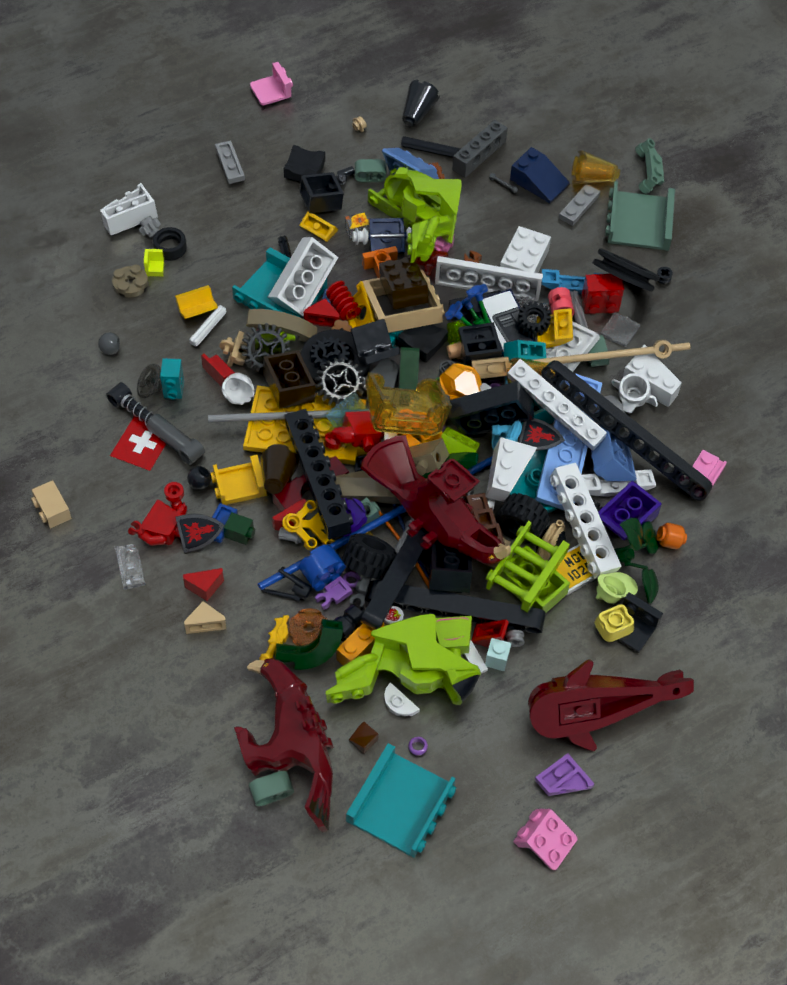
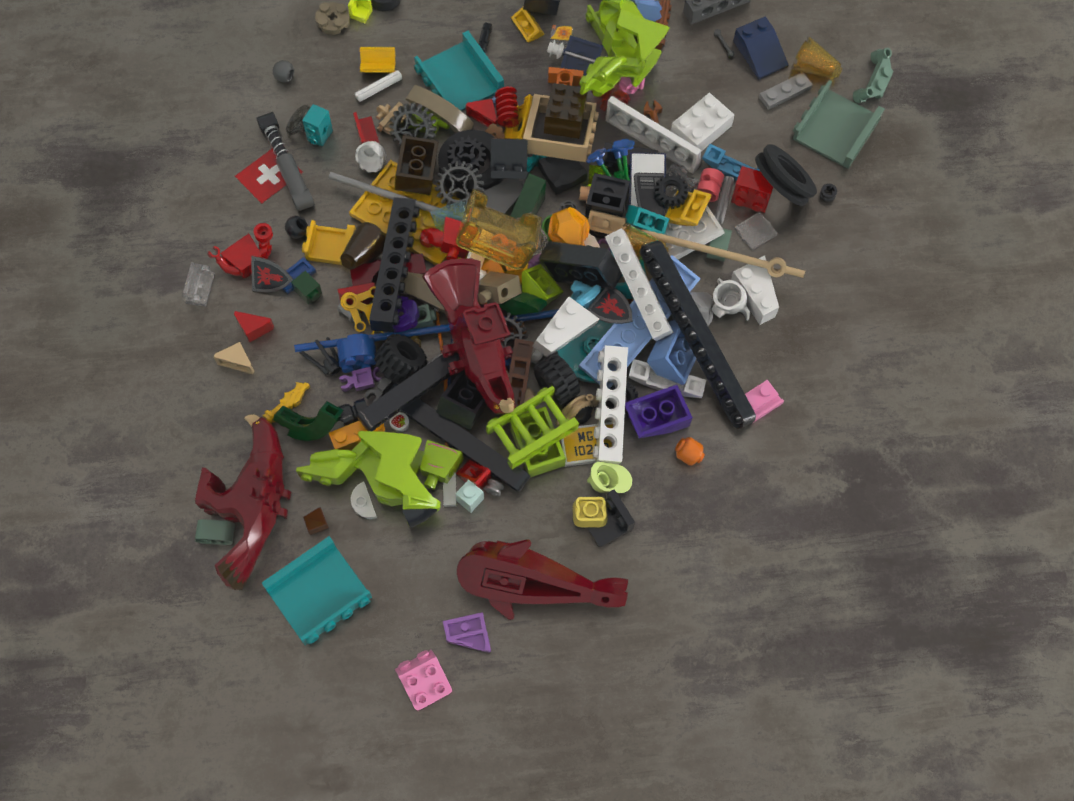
camera: 25 degrees right, 10 degrees up
tan brick [31,480,72,529] -> none
white slope [268,237,338,317] -> none
clear orange plate [289,608,328,646] -> none
medium lavender piece [408,737,428,756] -> none
dark green plant [614,518,659,604] -> none

